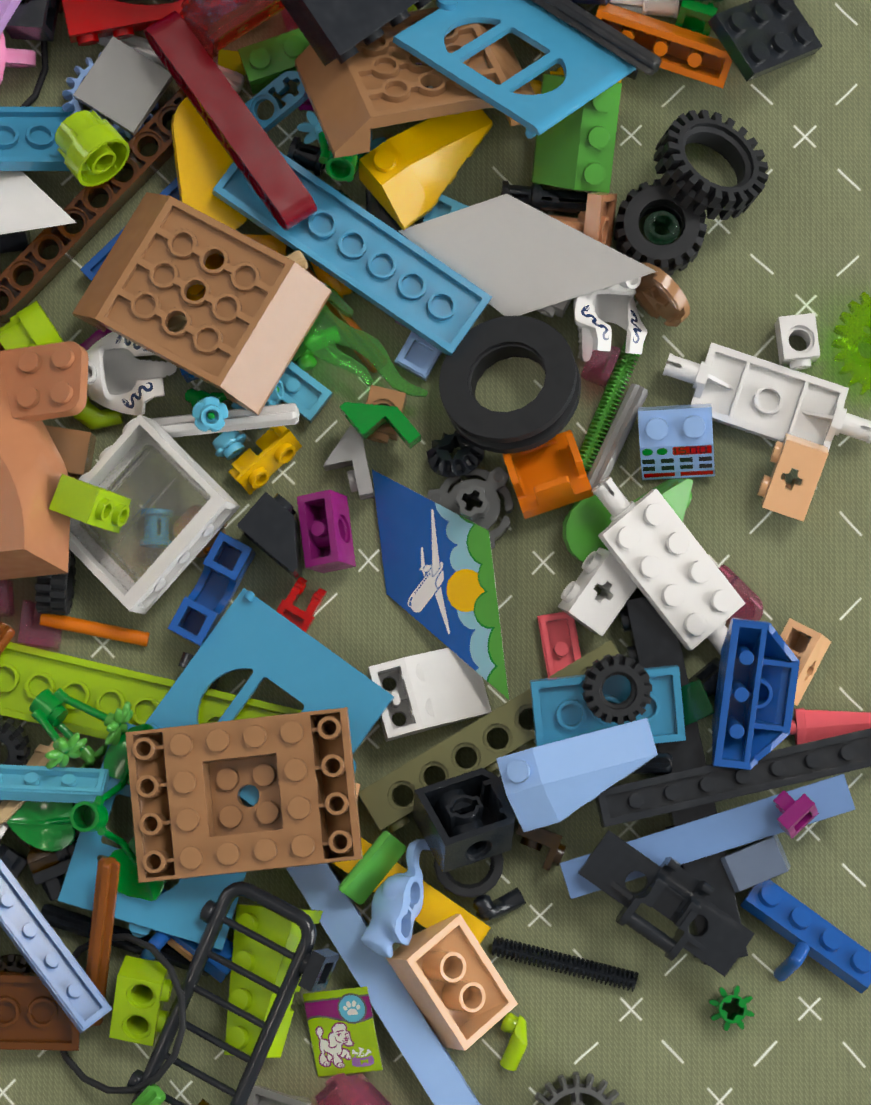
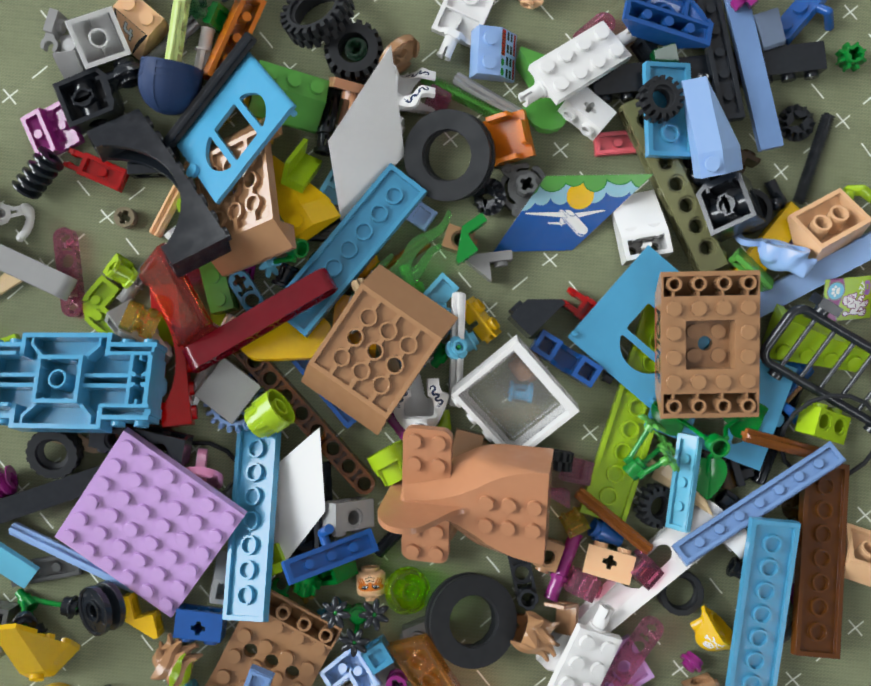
camera: 90 degrees left, 5 degrees up
orange bar [39,614,150,647] -> none
lime brick [49,474,132,534] -> none
magenta brick [297,489,356,573] -> none
black piece [578,830,755,977] -> none
none -> lime panel [281,138,322,193]
none -> black gear [778,104,816,142]

